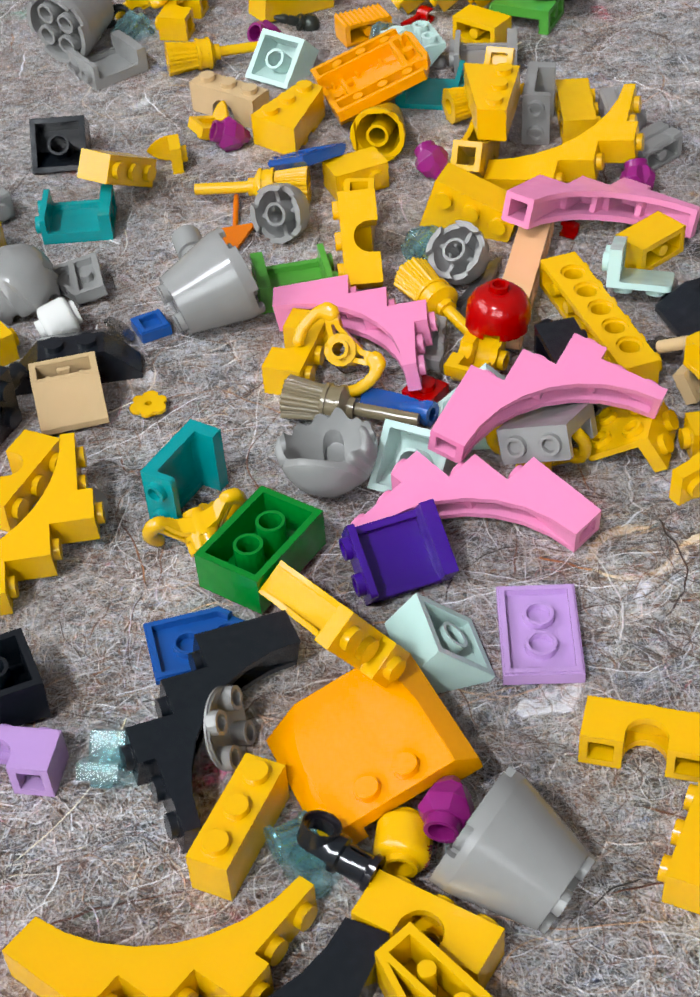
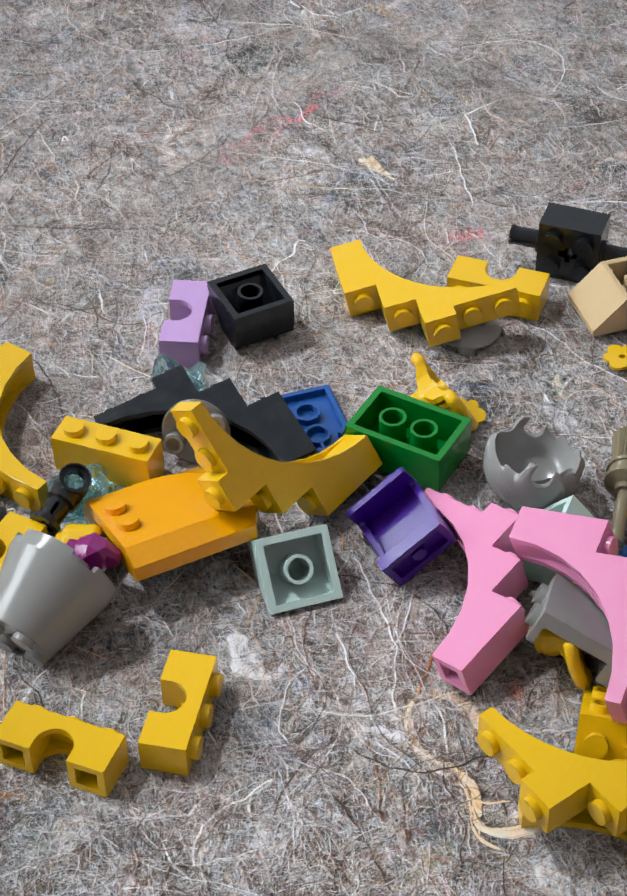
camera: 85 degrees right, 0 degrees up
teal panel [140,419,229,519] -> none
lavender tile [496,584,586,685] -> none

